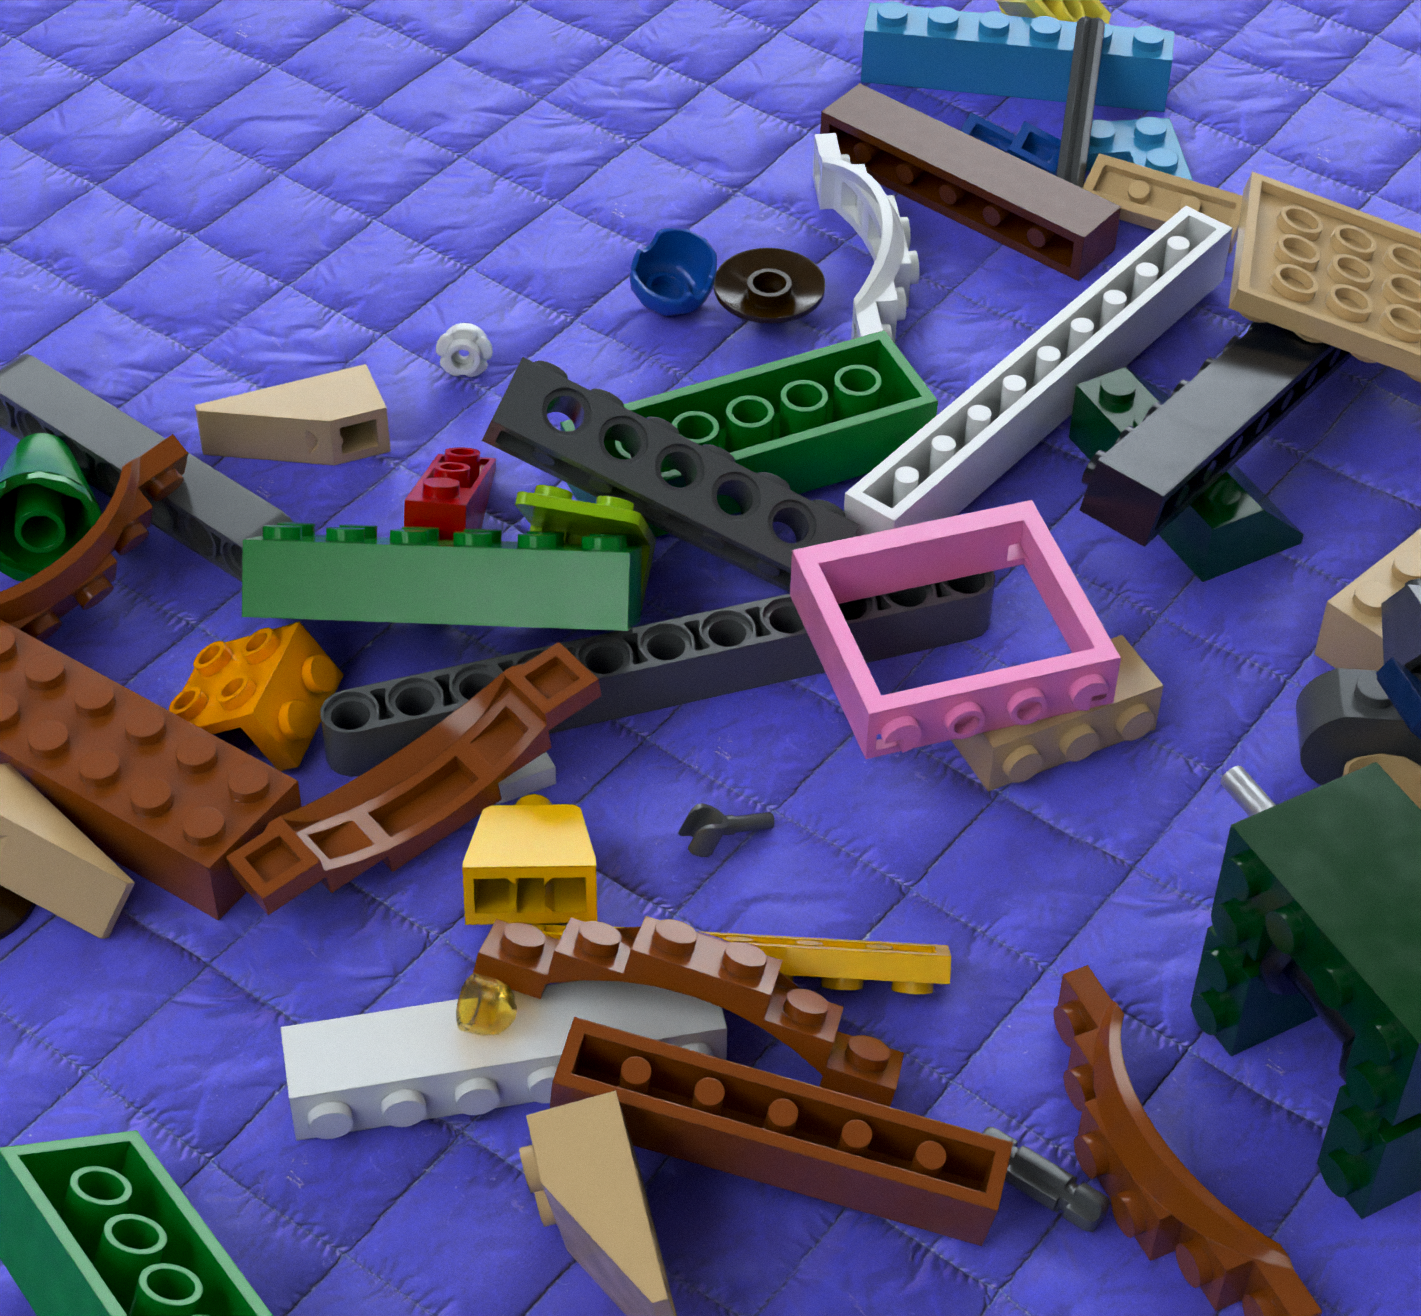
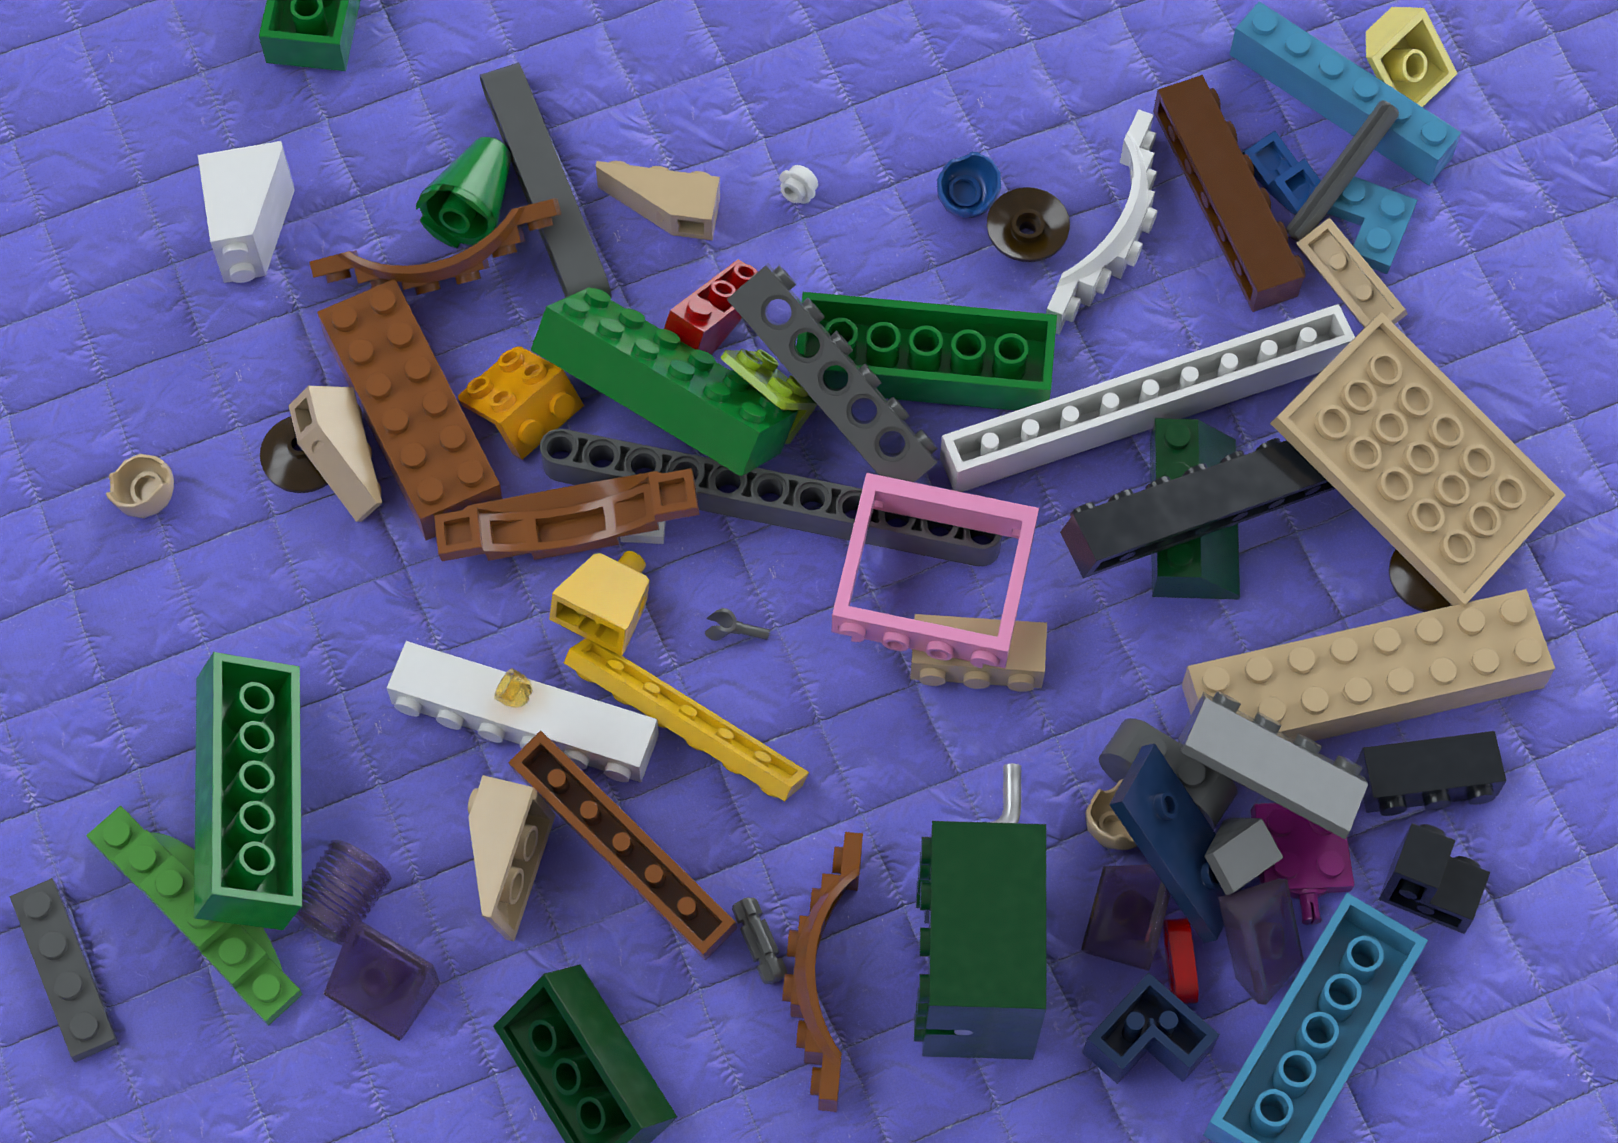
camera: 30 degrees right, 20 degrees up
dark orange piece [472,916,904,1107] -> none

